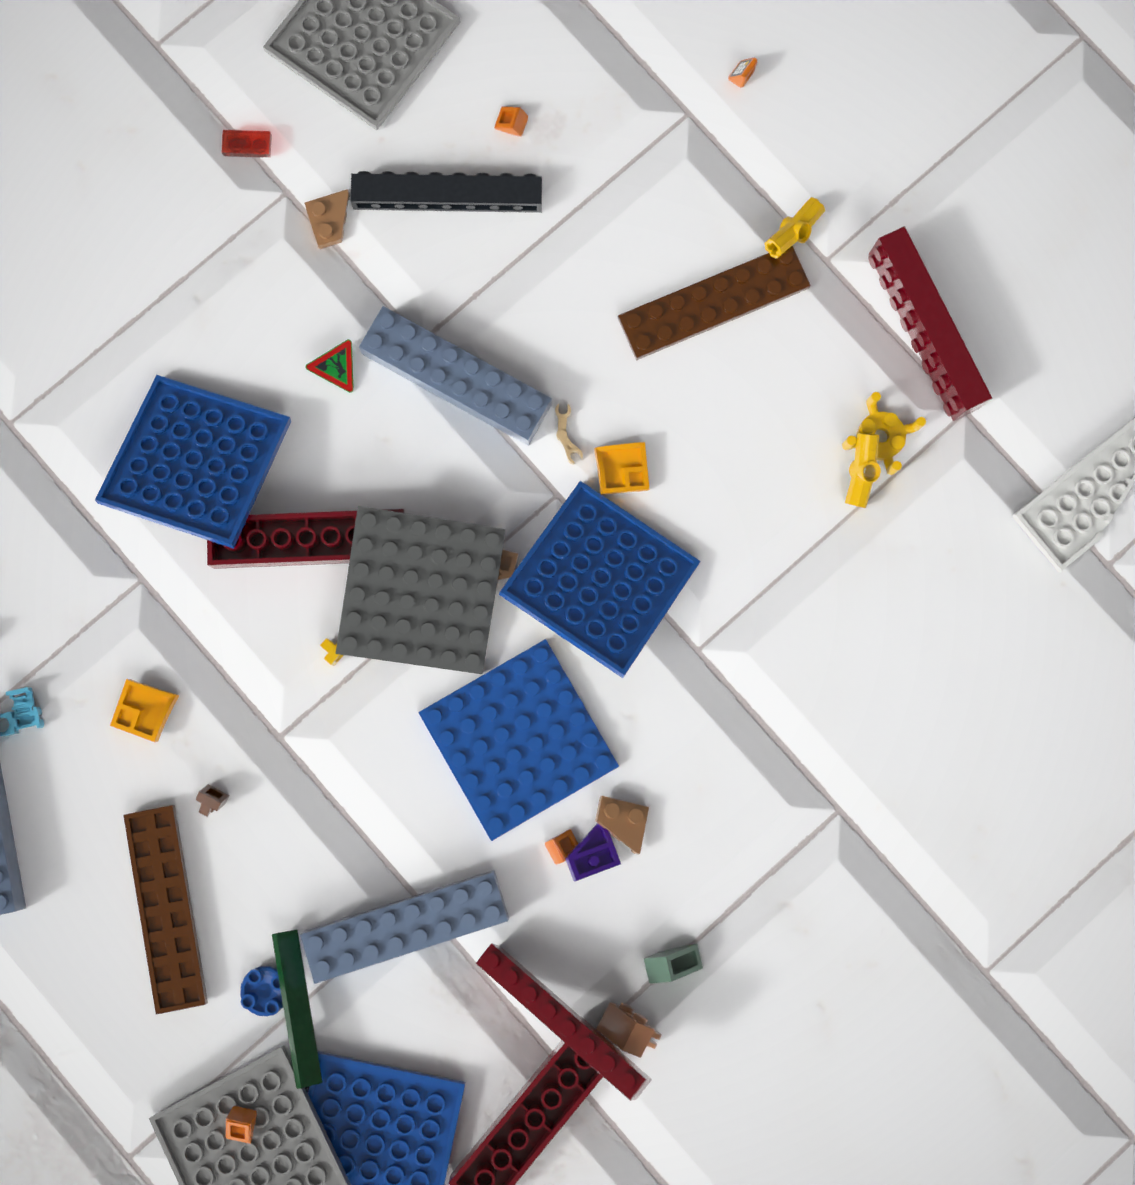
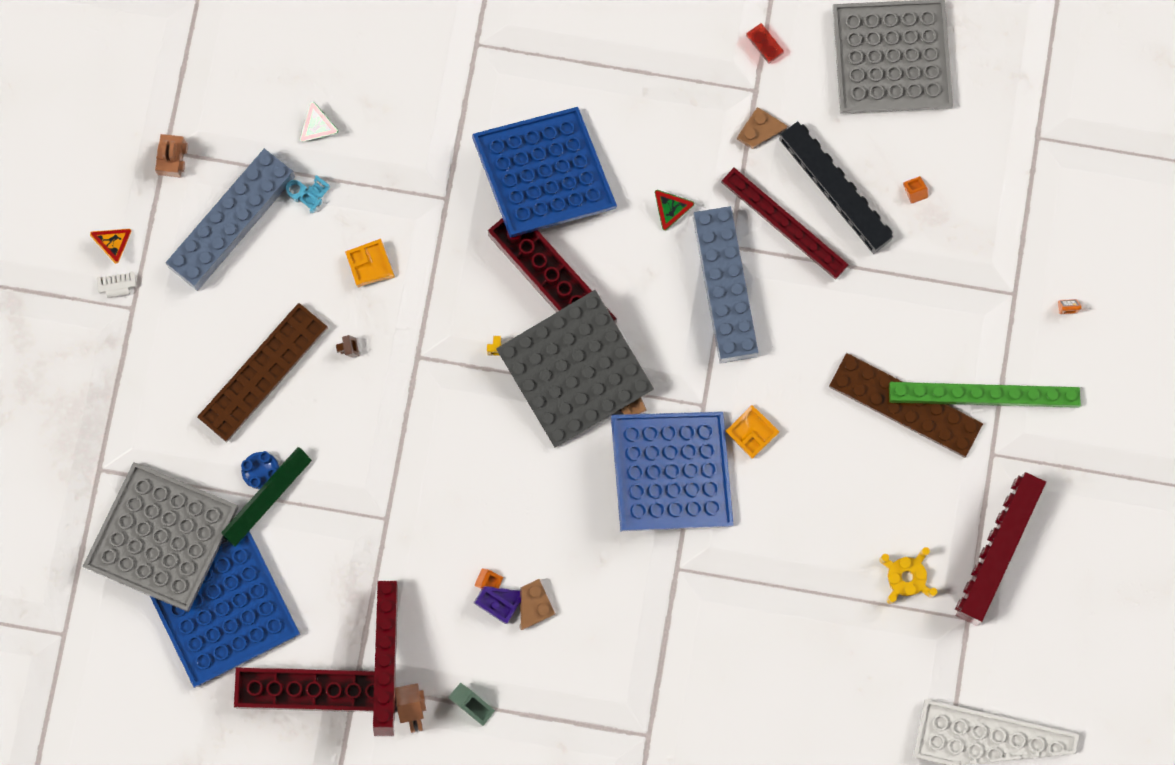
camera: 55 degrees right, 5 degrees down
orange slope [226,1106,257,1143] -> none
sand blue brick [300,870,509,984] -> none
blue plate [418,639,619,841] -> none
tan piece [555,404,583,465] -> none
yellow piece [764,197,825,258] -> none
yellow piece [845,433,881,508] -> none
none -> dark red plate [721,167,849,280]
none -> bright green plate [889,382,1081,408]

